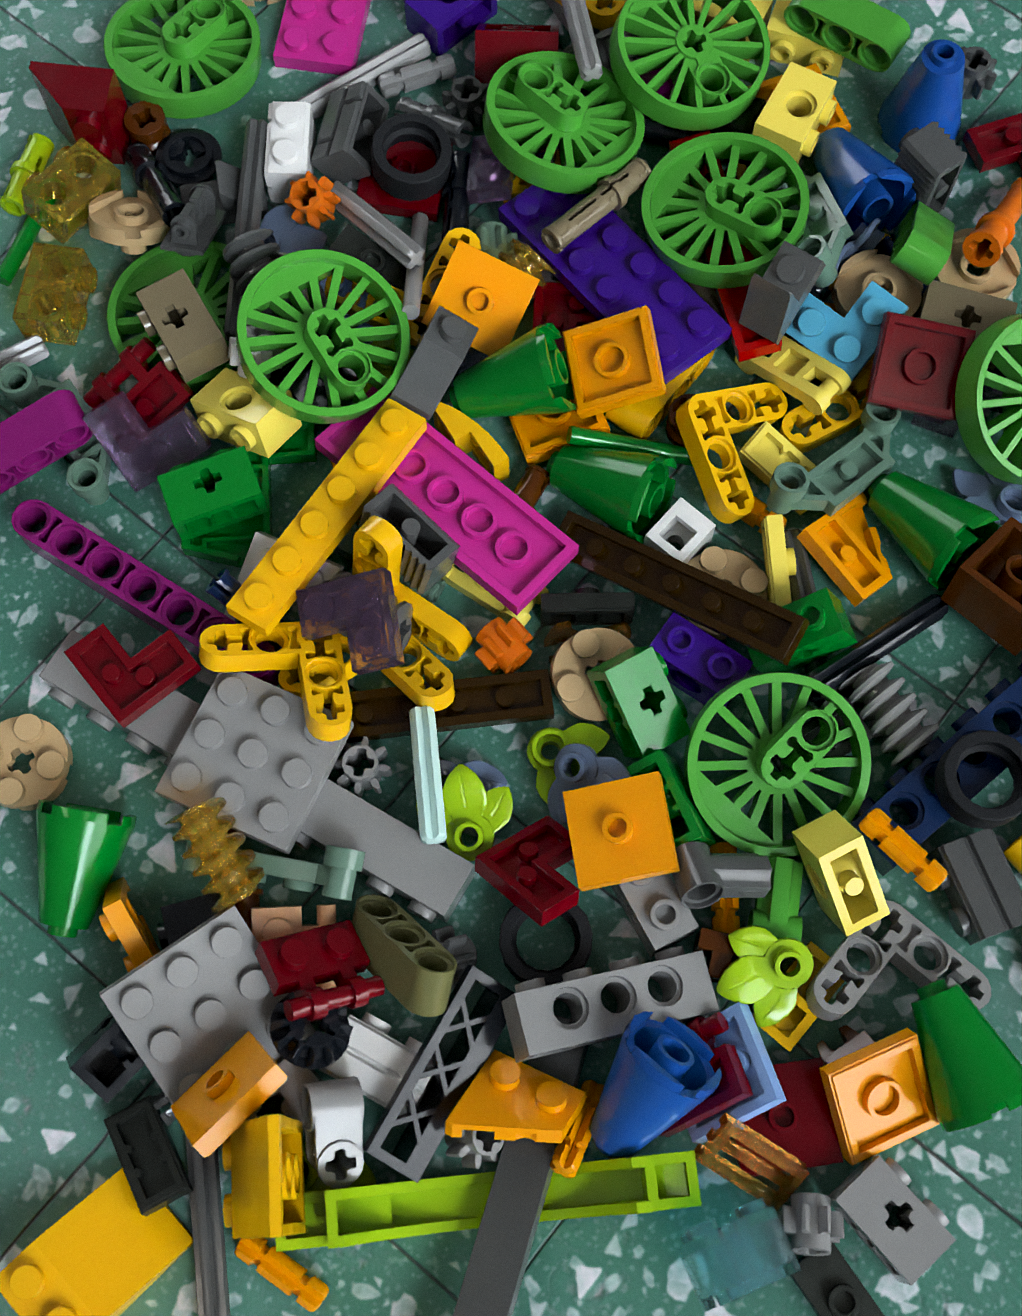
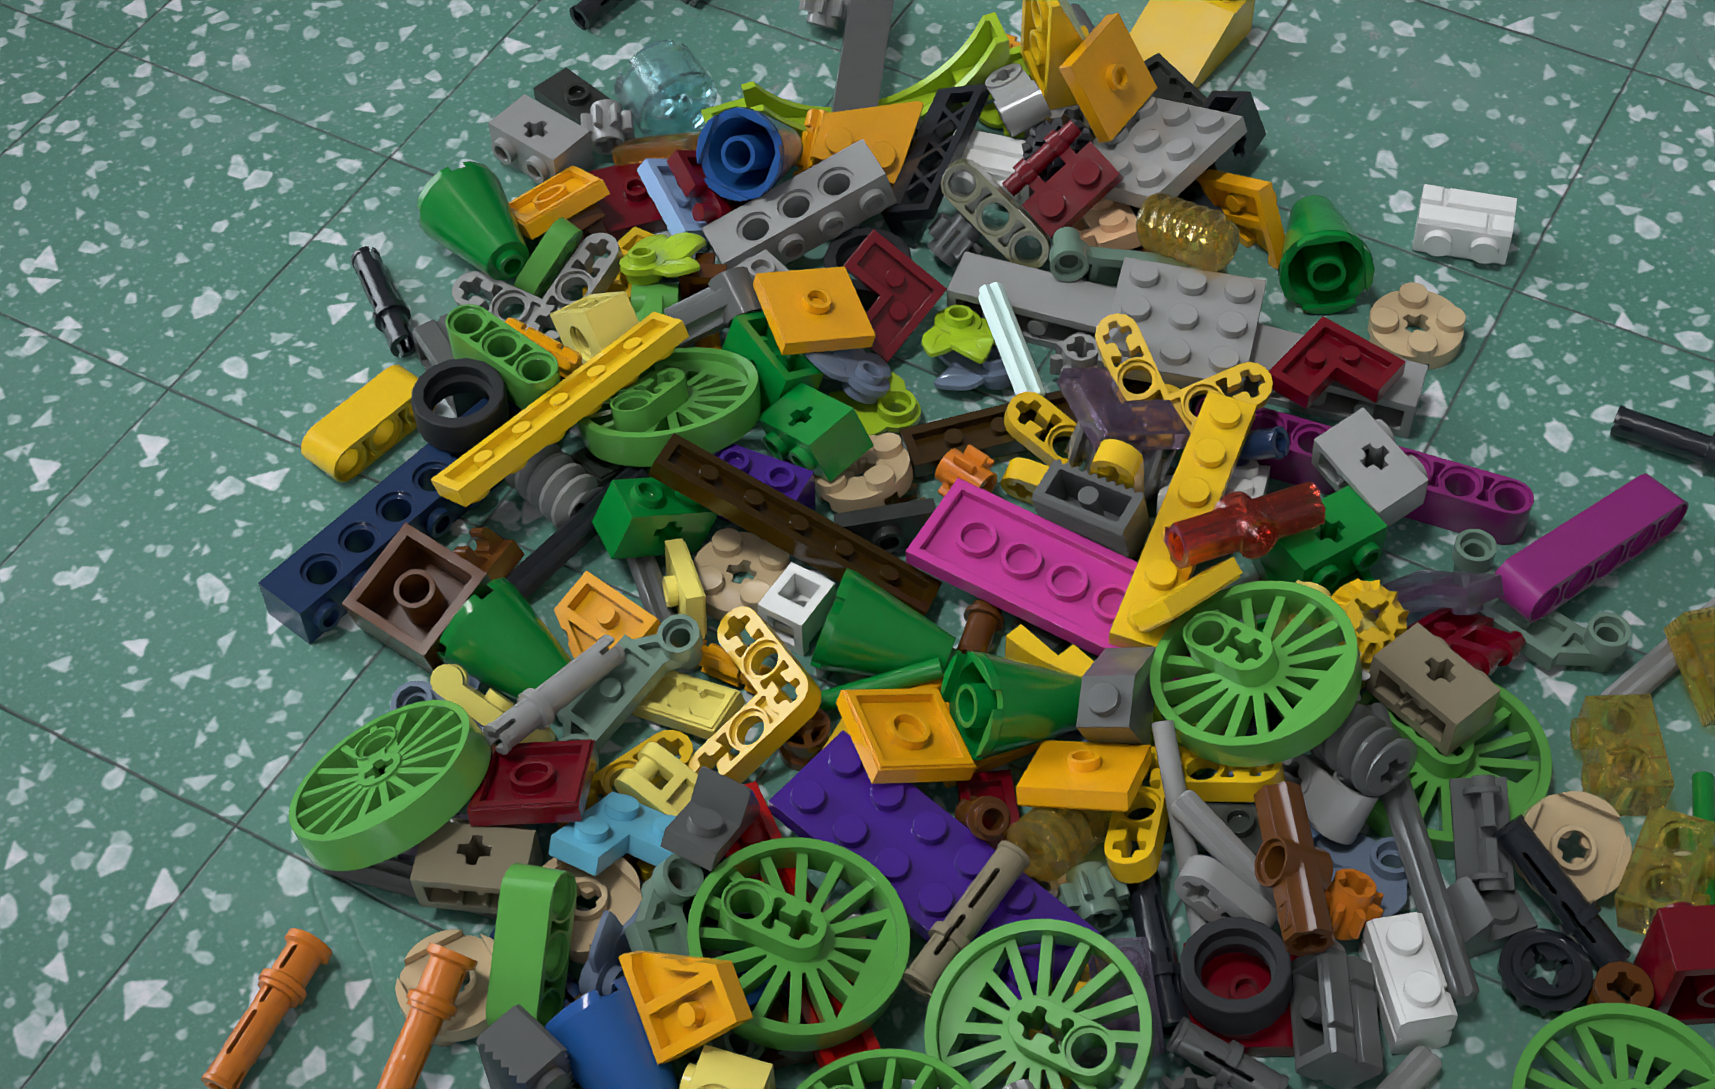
camera: 170 degrees right, 20 degrees down
none -> light yellow plate [430,664,557,743]
none -> yellow plate [431,312,689,507]
none -> bright green beam [445,304,561,410]
none -> reddish brown tile [453,527,525,581]
none -> light grey pin [483,635,626,755]
none -> bright green beam [514,217,583,298]
none -> light orange wing [618,950,753,1065]
none -> reddish brown pin [955,795,1011,841]
none -> yellow tile [1132,557,1243,632]
none -> clear red piece [1164,481,1326,569]
none -> light grey beam [1174,855,1277,929]
none -> reddish brown piece [1253,781,1336,957]
none -> light grey brick [1311,407,1428,527]
none -> yellow gear [1331,578,1409,664]

